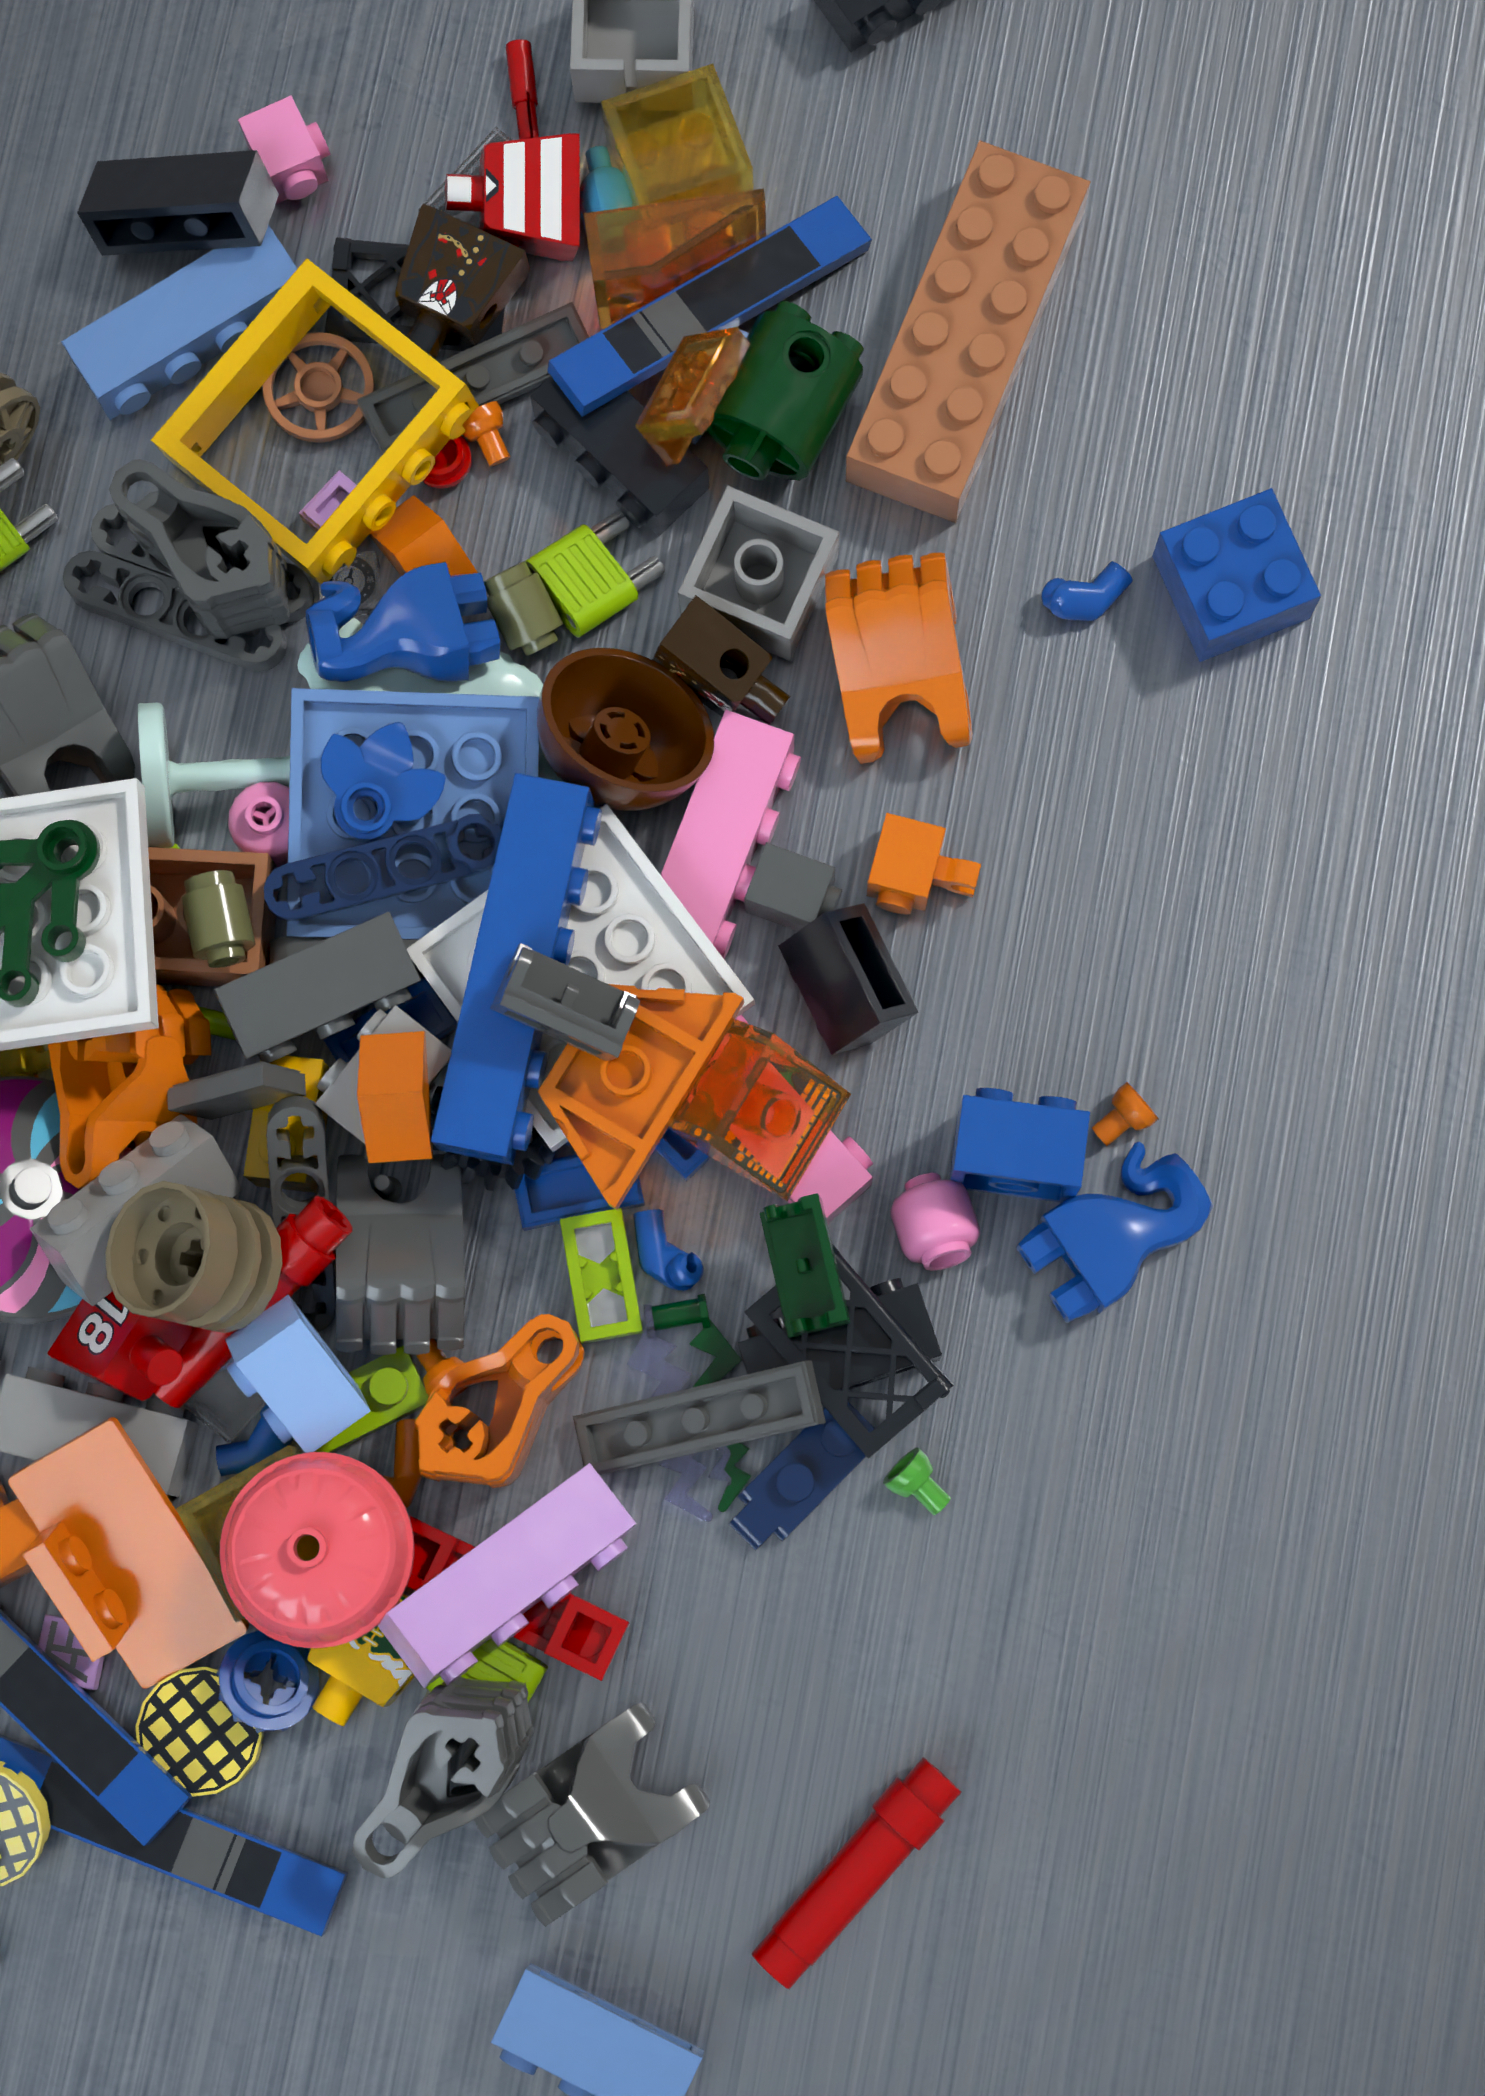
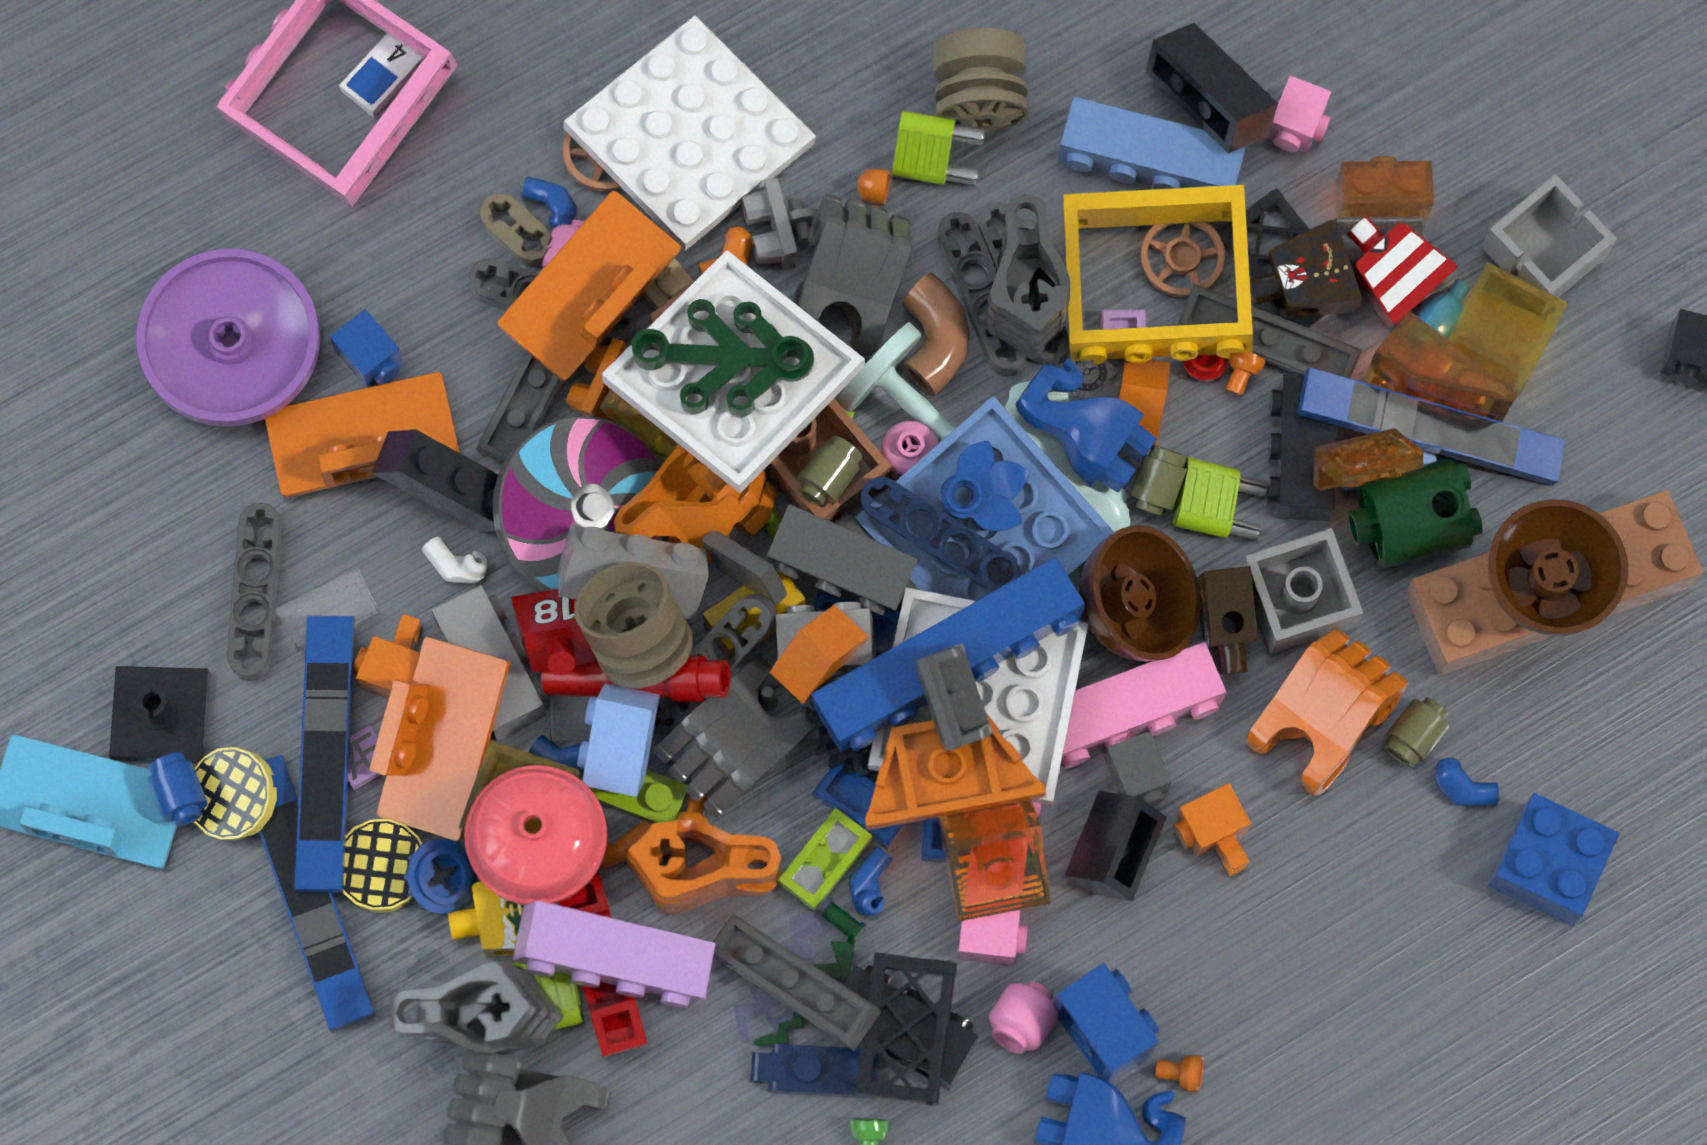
camera: 40 degrees right, 5 degrees down
red piece [505,39,539,139] -> none
dark green hinge [759,1193,851,1338] -> none
none -> nougat cylinder [902,272,970,396]
none -> clear orange brick [1335,156,1434,223]
none -> olive brick [1383,697,1450,768]
none -> reddish brown piece [1488,499,1628,636]

